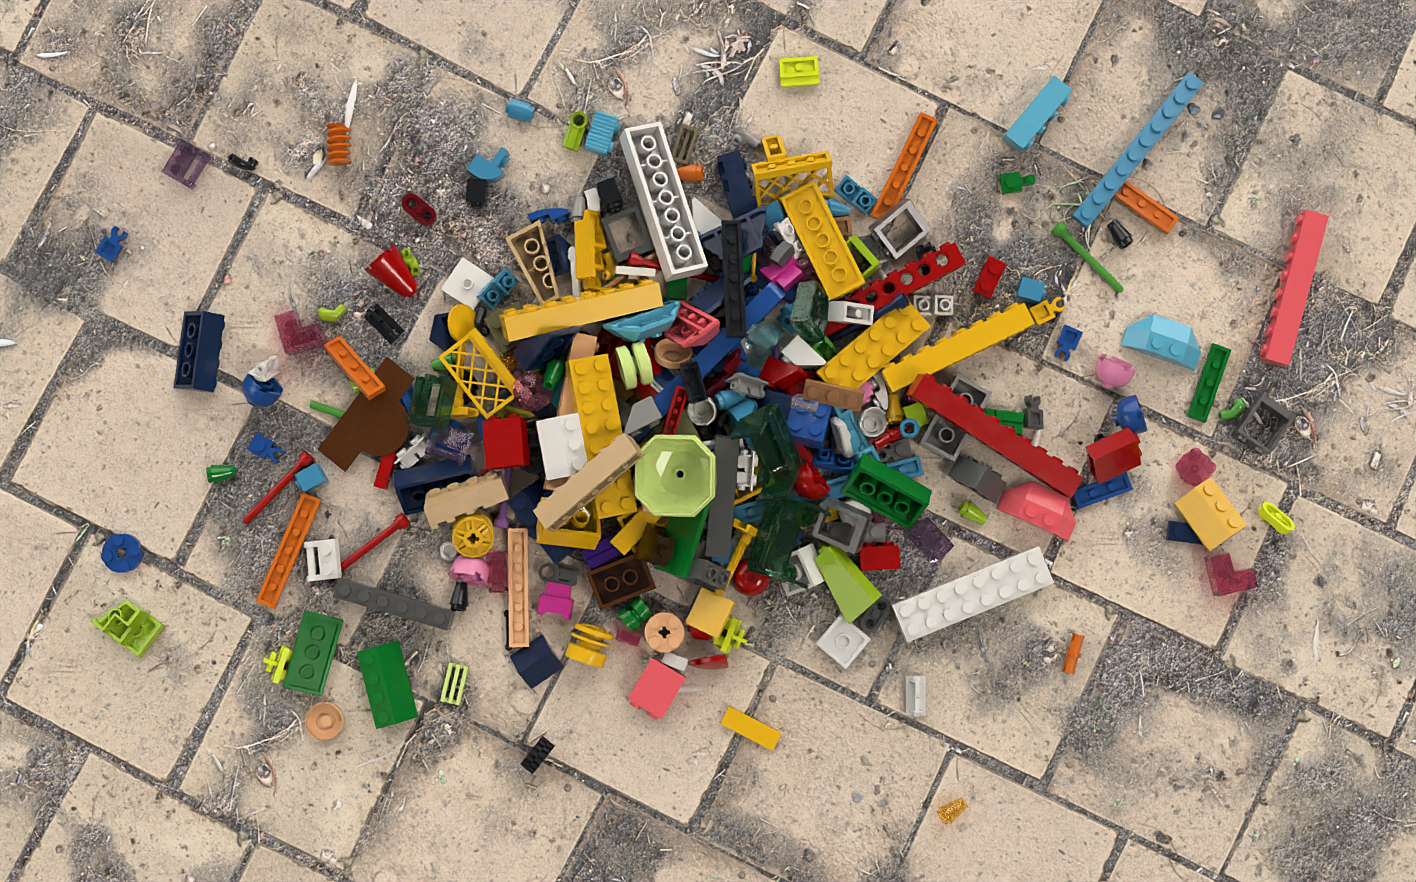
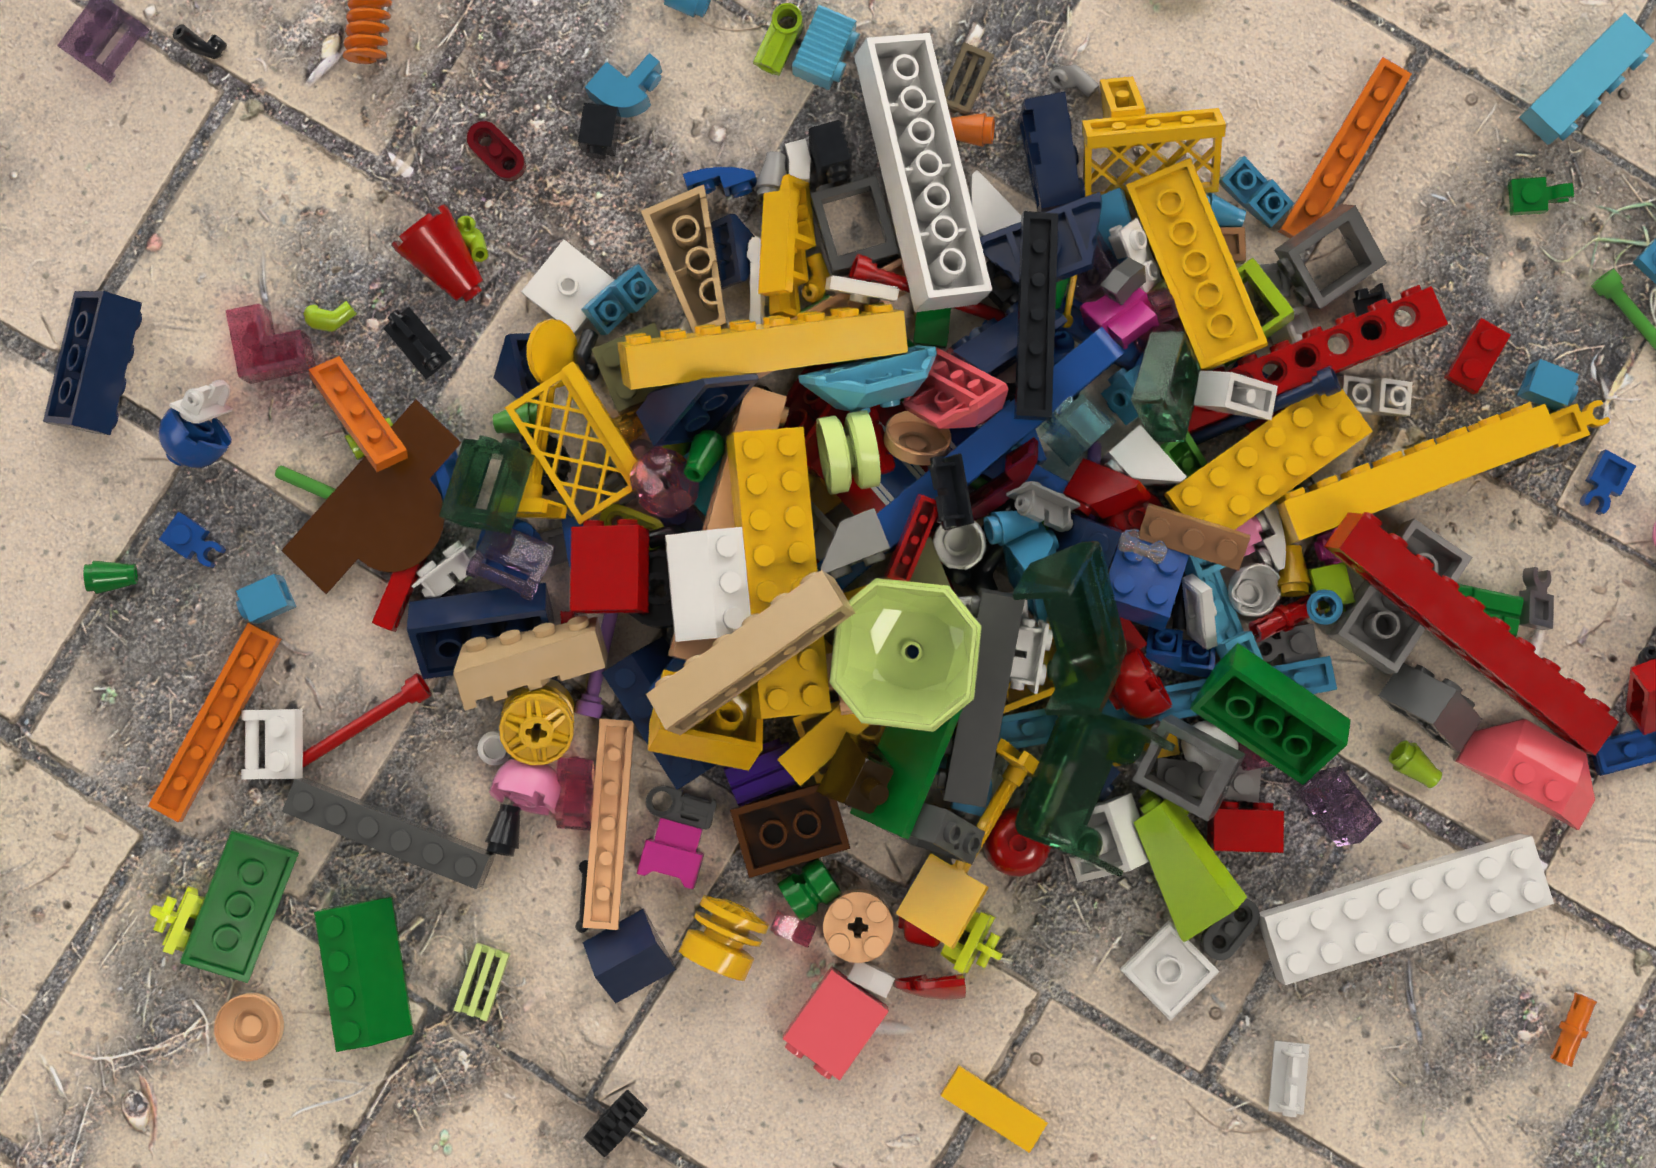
camera: 10 degrees right, 0 degrees up
red piece [242,451,315,524] -> none

